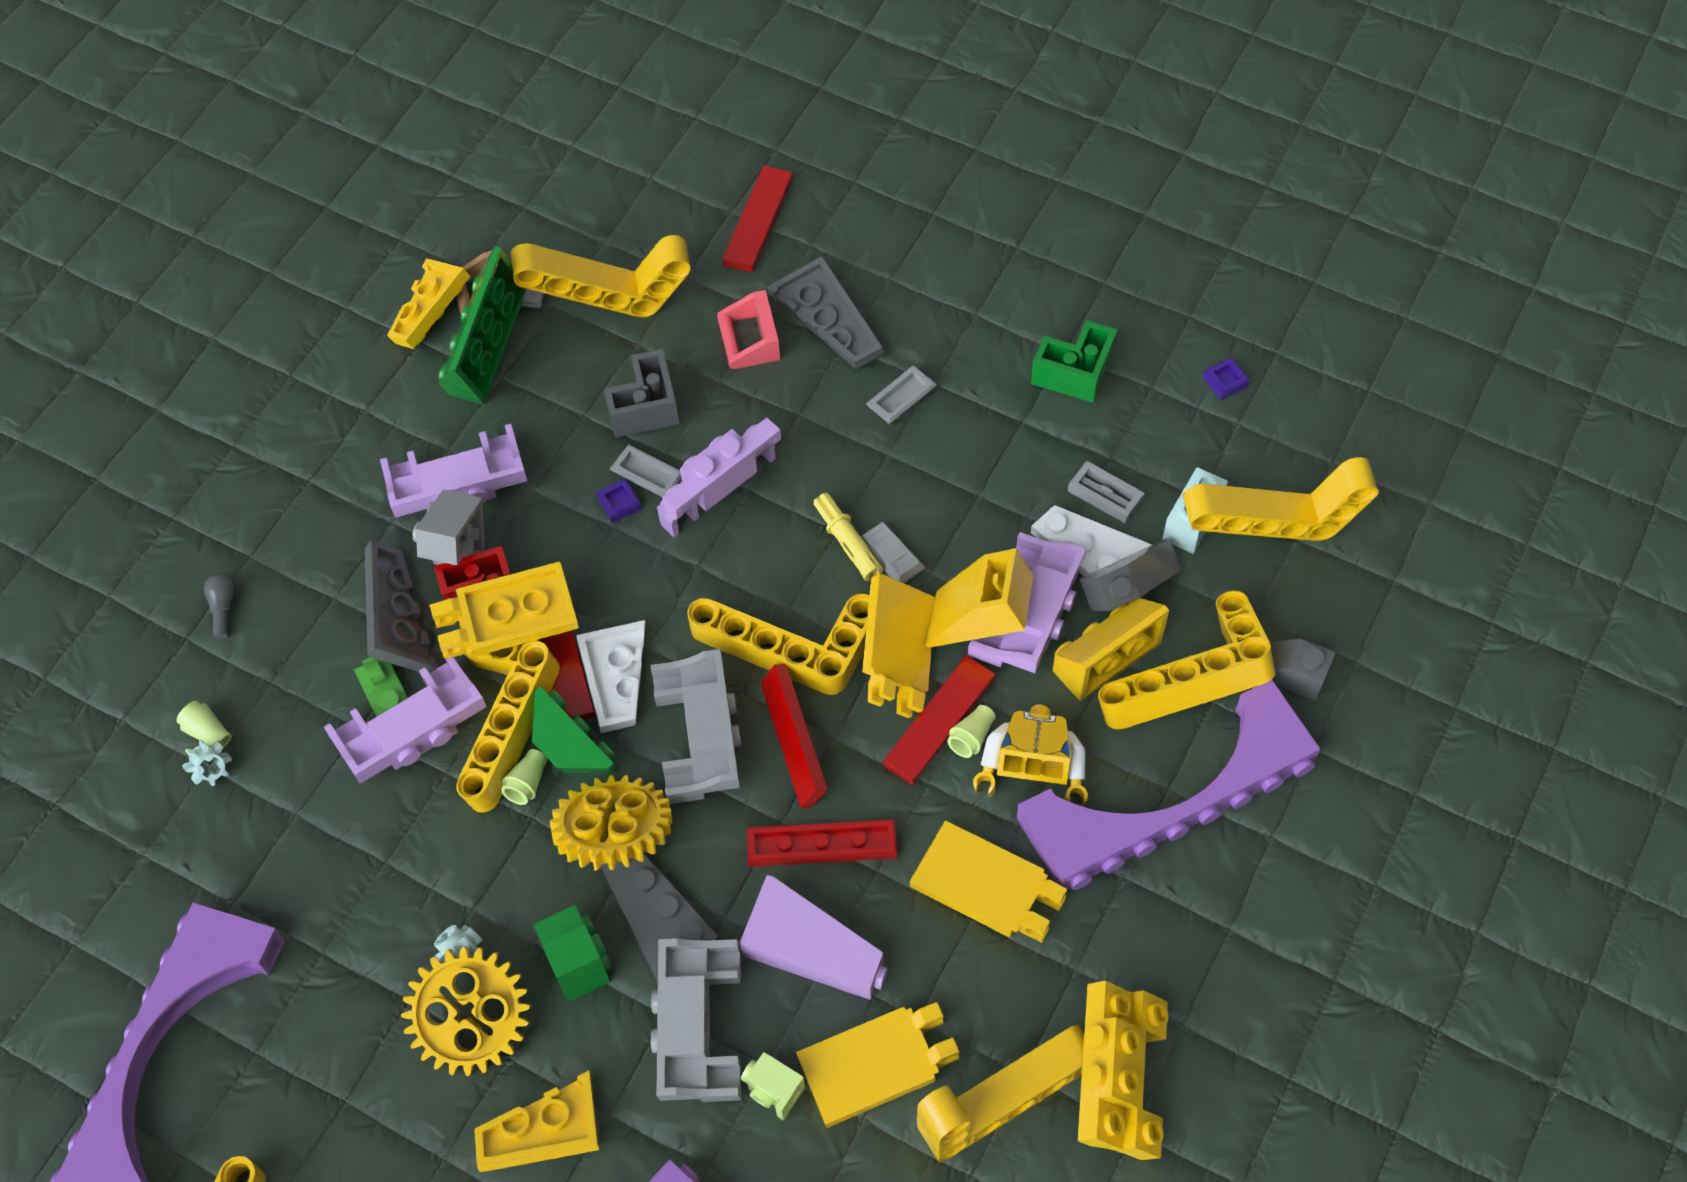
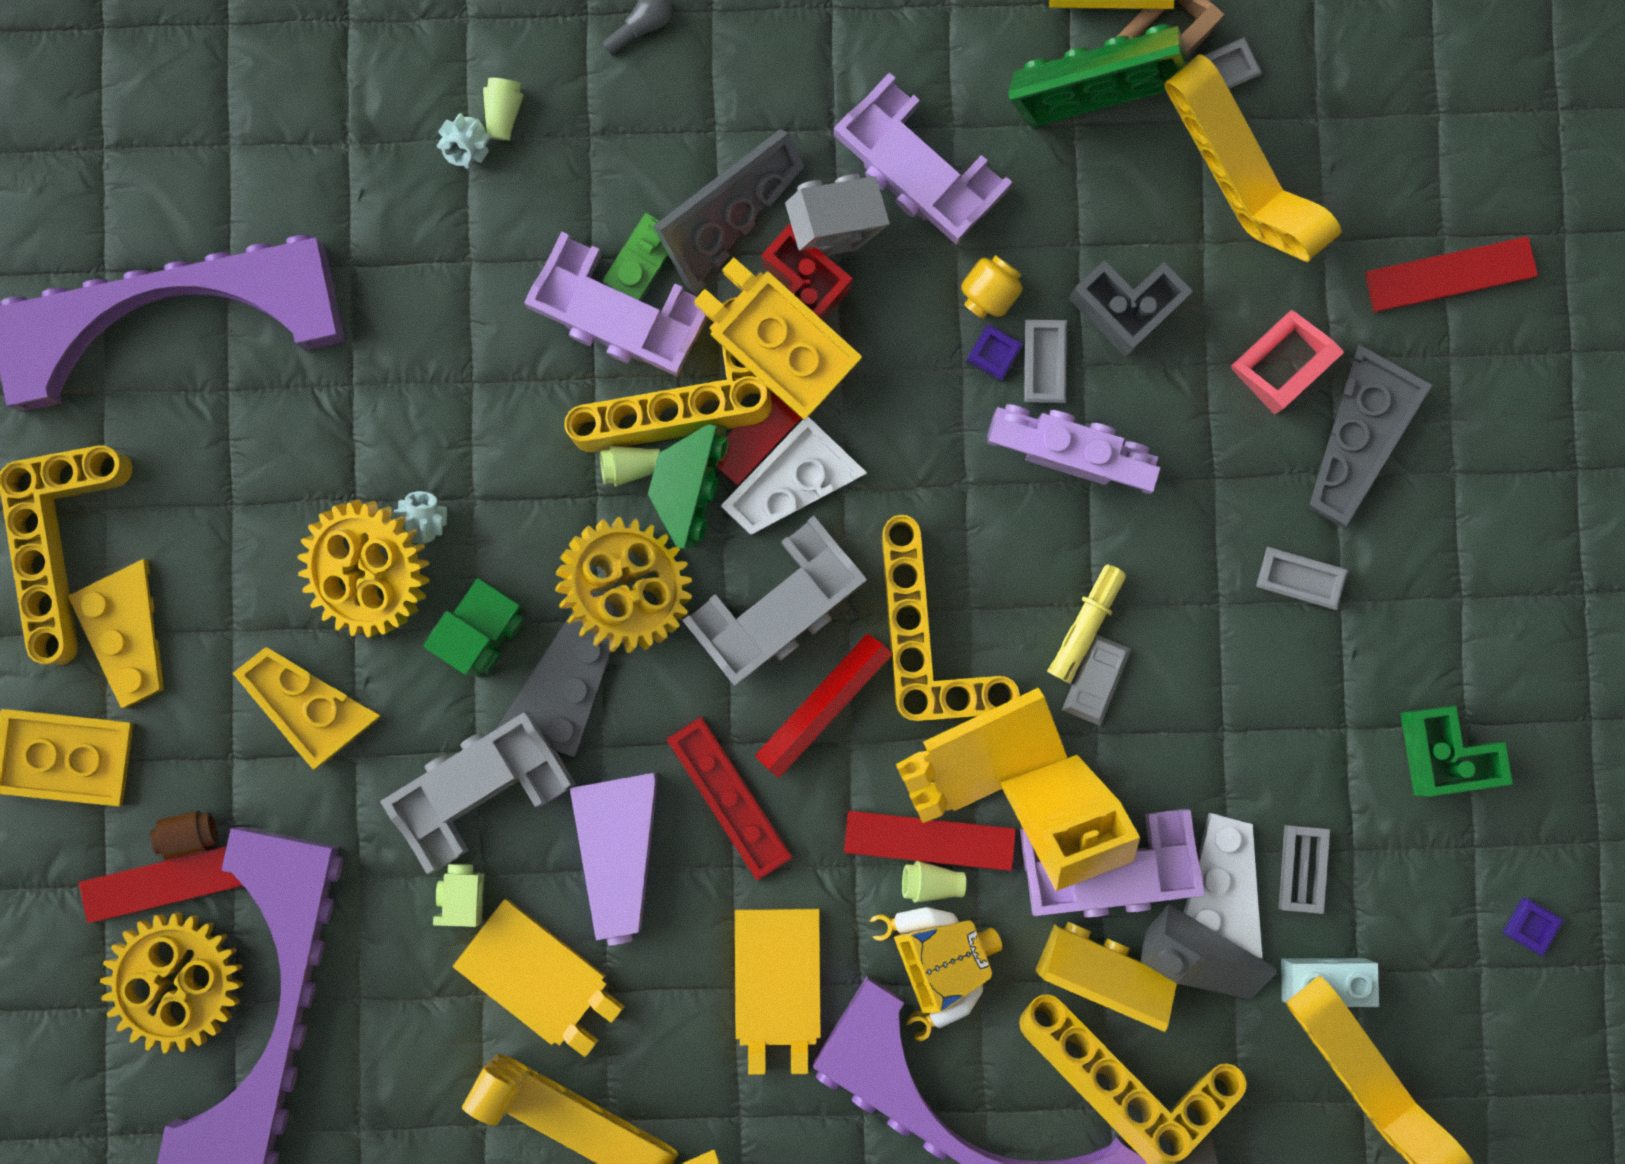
camera: 55 degrees right, 25 degrees up
none -> yellow head [961,255,1023,319]

